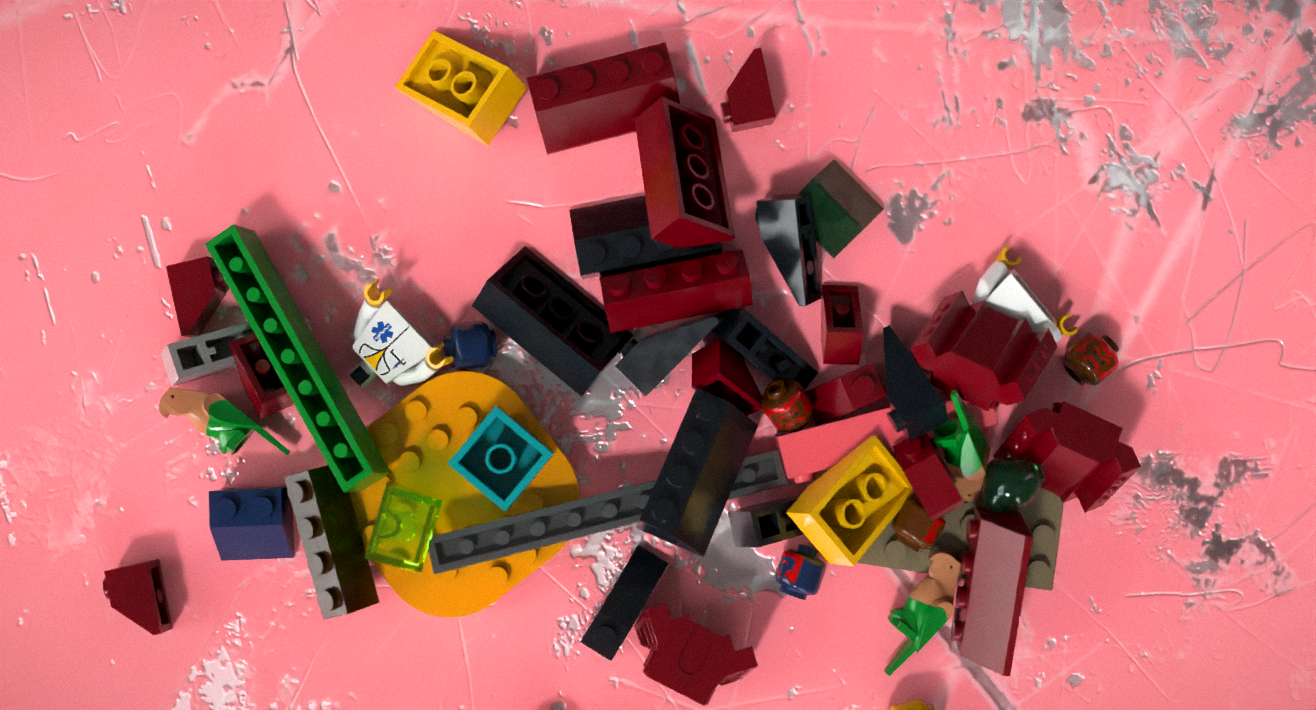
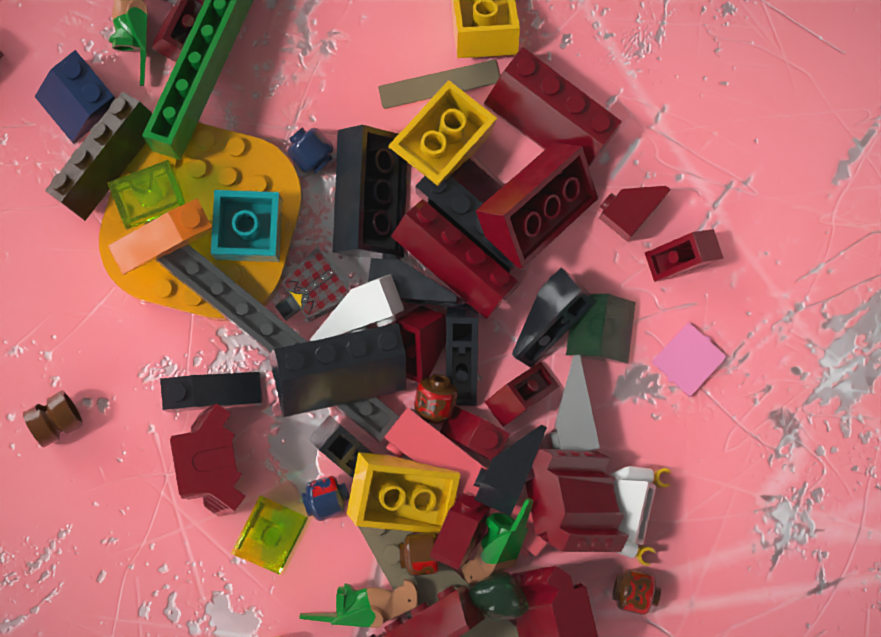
camera: 55 degrees right, 5 degrees down
white torso [349,279,454,388] -> none
none -> orange slope [108,198,212,275]
none -> clear neon green slope [231,495,308,575]
none -> torso [275,247,350,322]
none -> white slope [309,274,404,341]
none -> dark tan sticker [378,60,500,109]
none -> yellow slope [389,80,497,186]
none -> light grey slope [550,354,600,451]
none -> dark red slope [645,229,724,282]
none -> bright pink piece [651,322,727,397]

